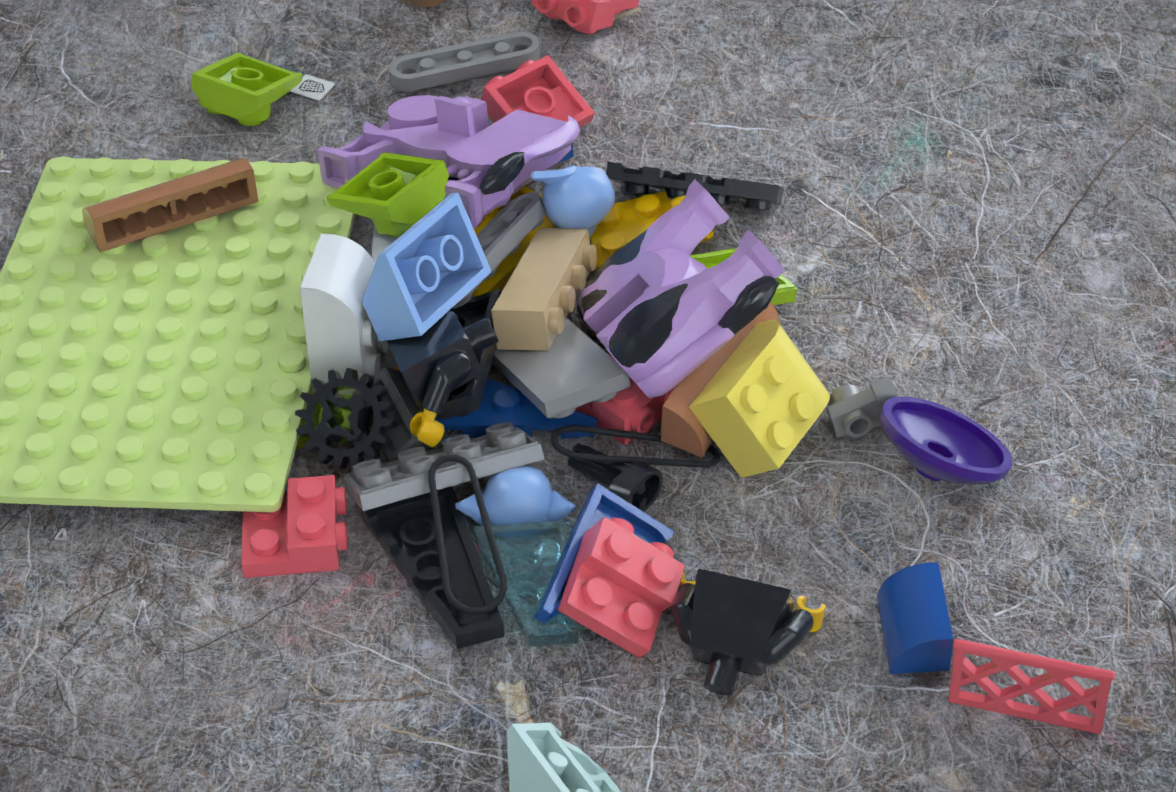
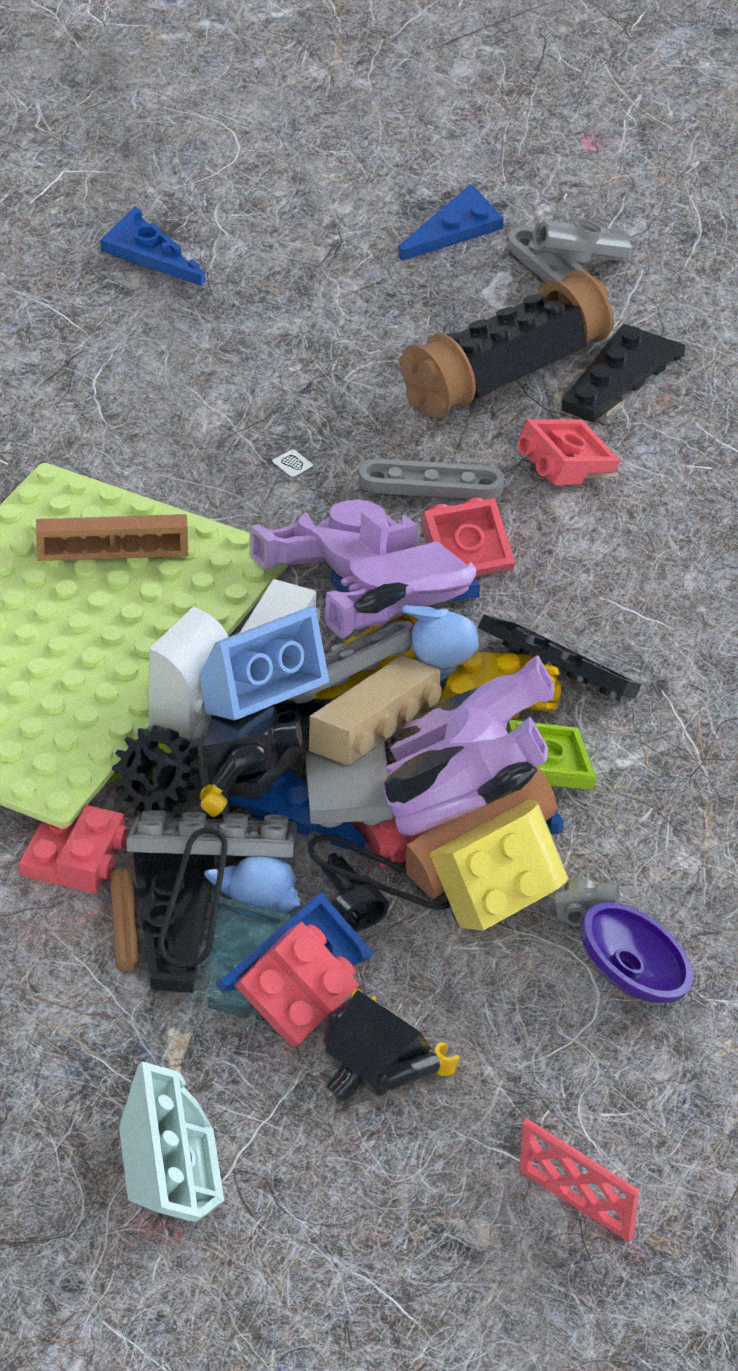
camera: 20 degrees right, 0 degrees up
lime slope [191,52,302,126] -> none
lime slope [326,152,449,237] -> none
blue brick [877,562,954,674] -> none
none -> medium nougat axle [110,867,139,972]

